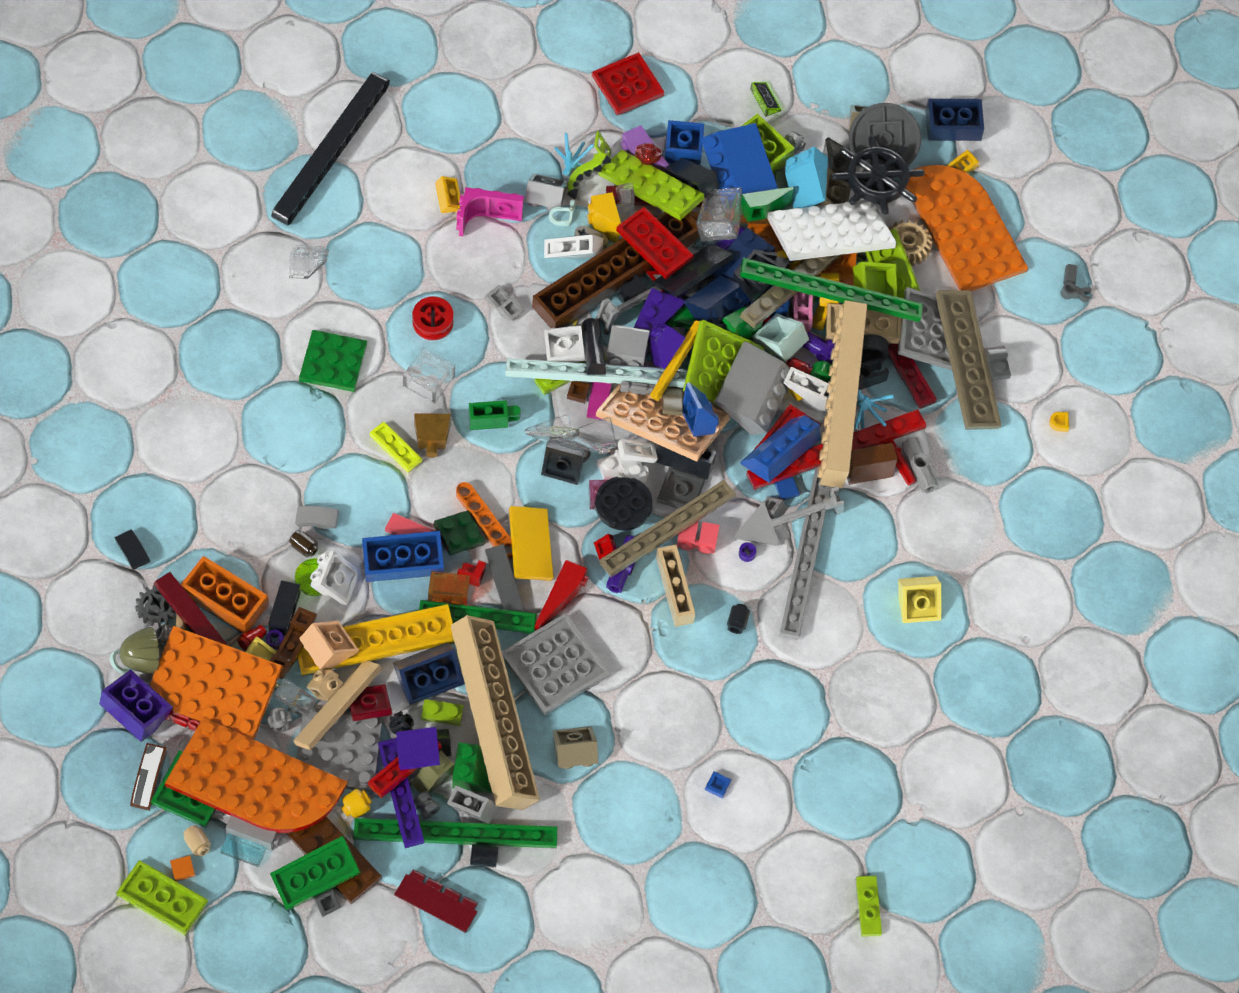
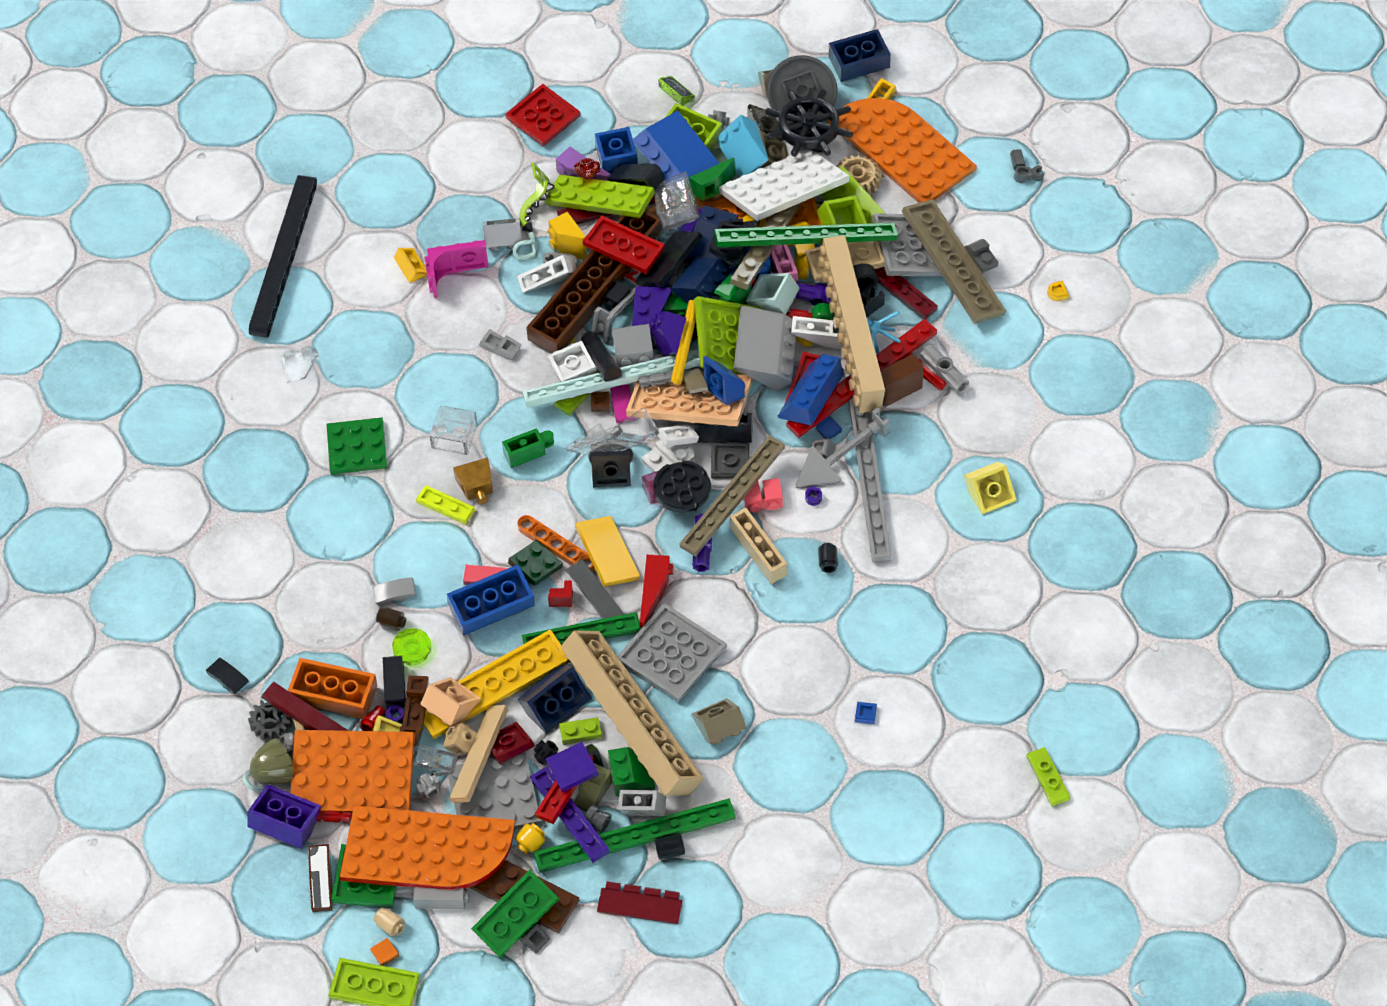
camera: 10 degrees left, 5 degrees down
clear light blue tile [220,833,266,867] -> none
white plate [310,551,361,605] -> none
red wheel [412,296,454,341] -> none
clear orange brick [428,571,470,605] -> none
medium azure plant [554,133,594,177] -> none
red plate [593,534,617,560] -> none
clear slope [616,183,634,240] -> none

